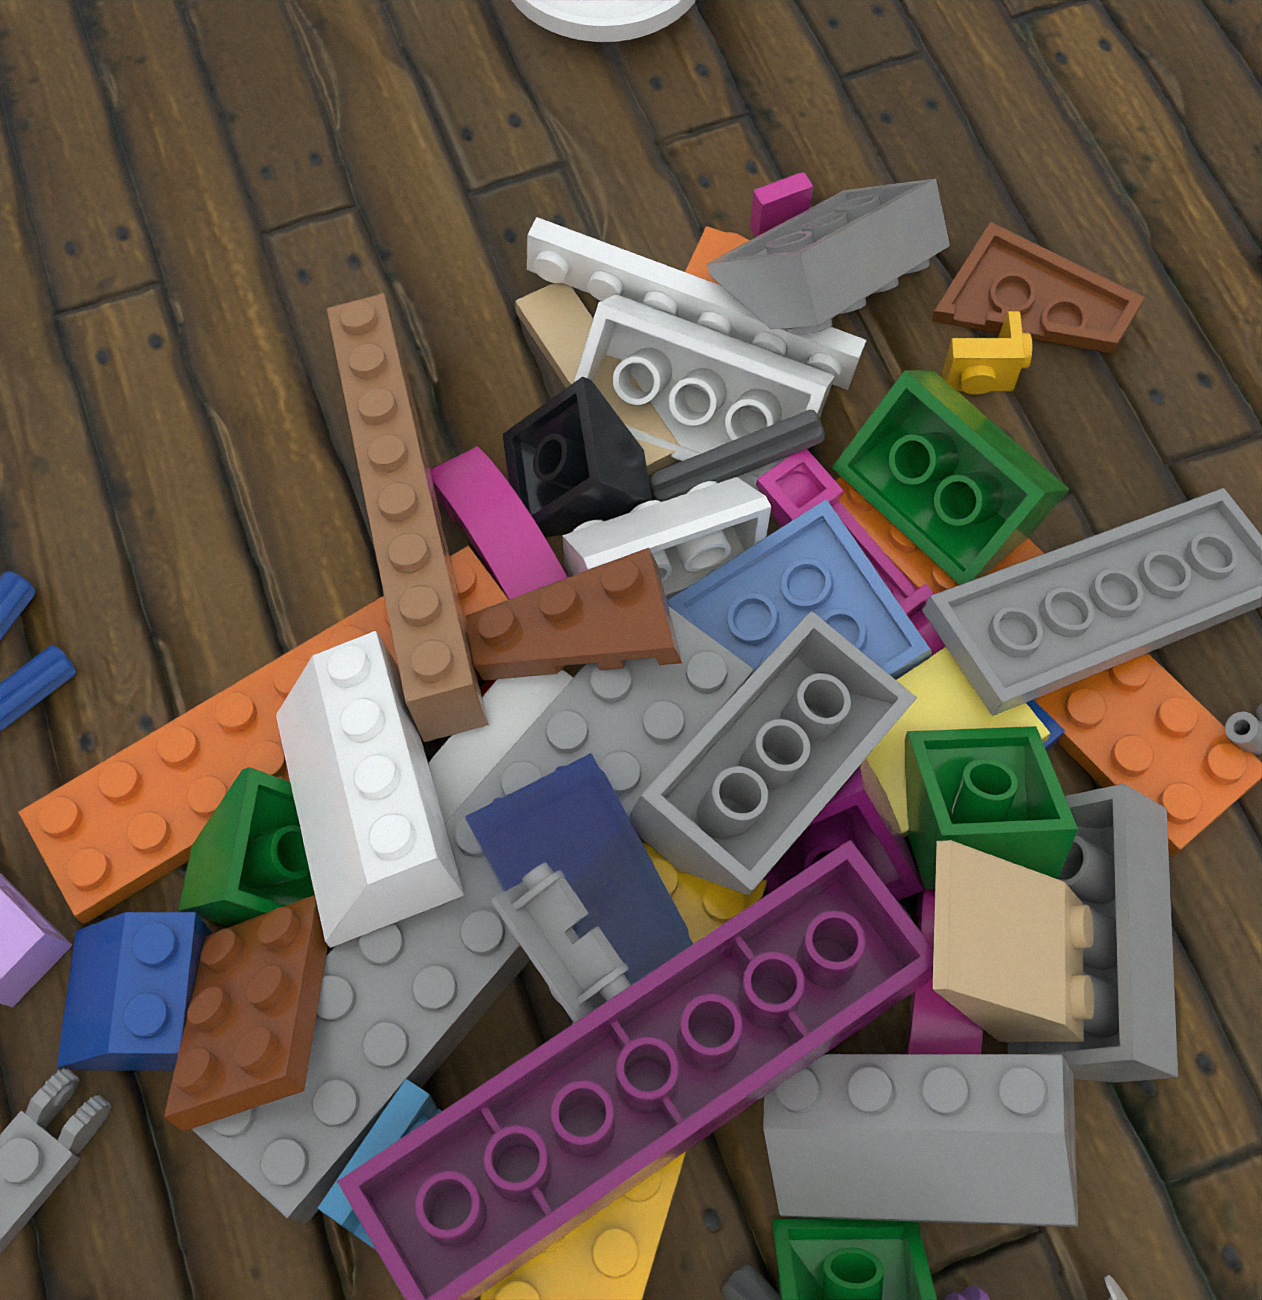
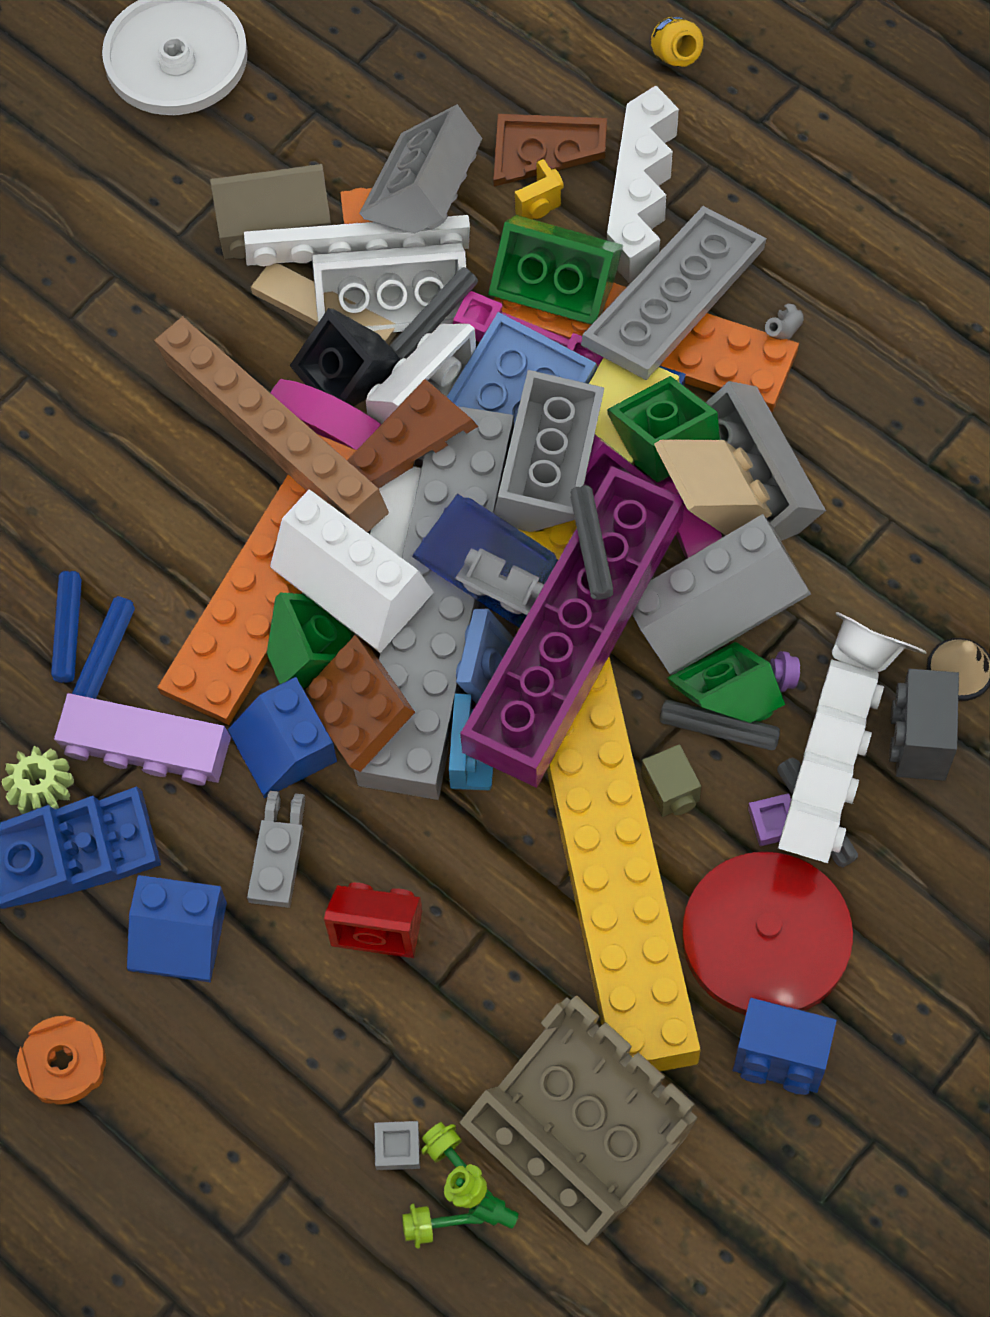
camera: 25 degrees left, 0 degrees up
dark pink tile [750,172,813,237] -> none
none -> dark tan slope [210,164,331,259]
none -> medium blue plate [456,609,514,704]
none -> dark grey axle [570,485,613,600]
none -> white brick [607,86,679,283]

